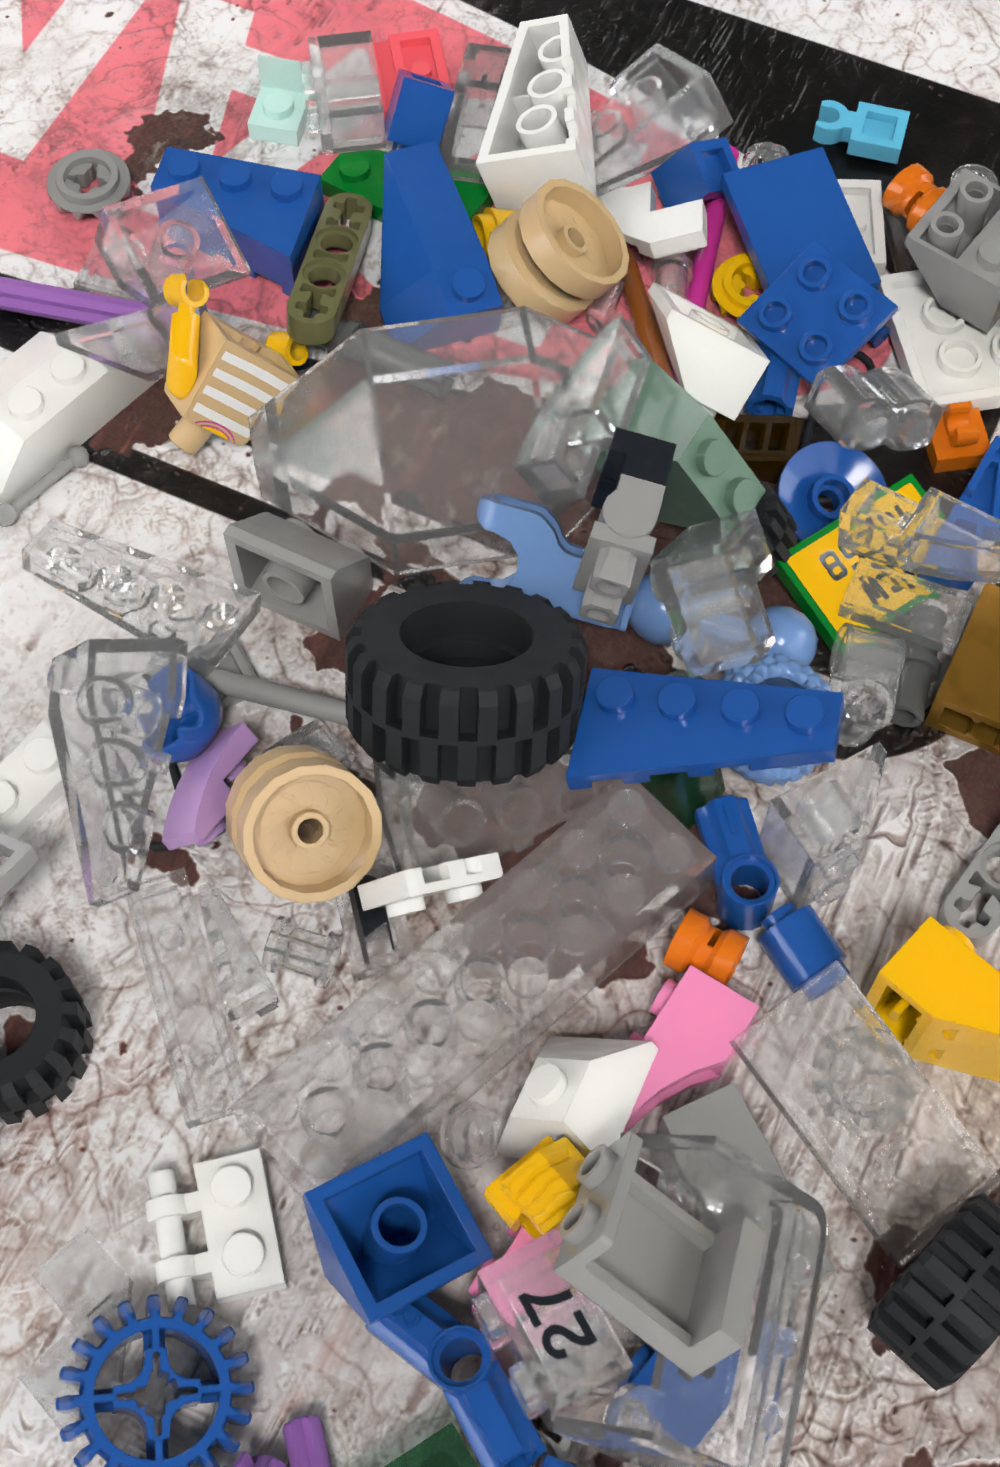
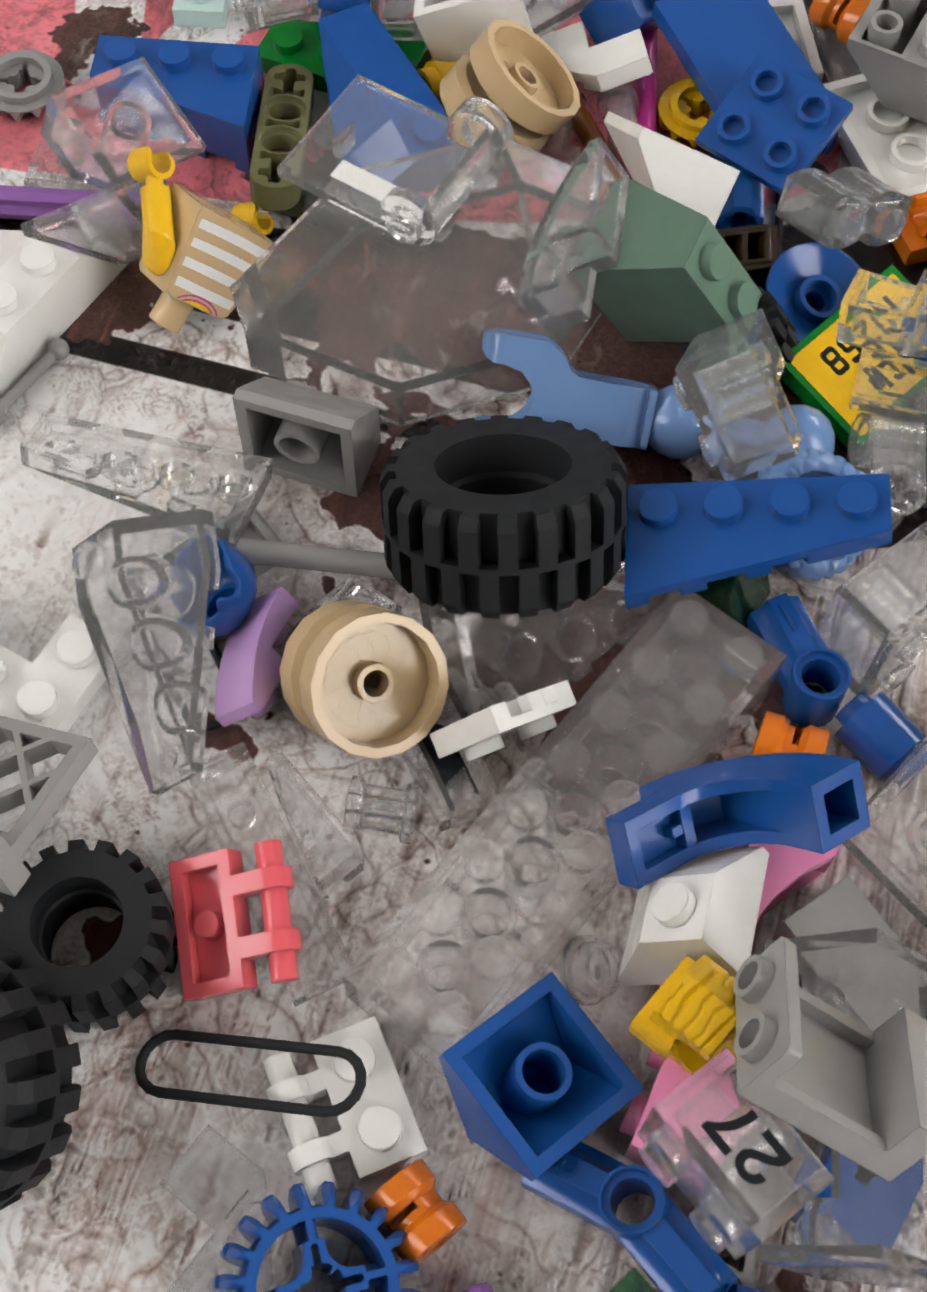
camera: 10 degrees left, 0 degrees up
light grey hips [572,427,677,625] -> none
none -> black piece [135,1029,366,1118]
none -> coral plate [168,839,303,1001]
none -> clear door [277,74,513,246]
none -> orange wheel [364,1159,467,1264]
none -> blue arch [605,753,871,890]

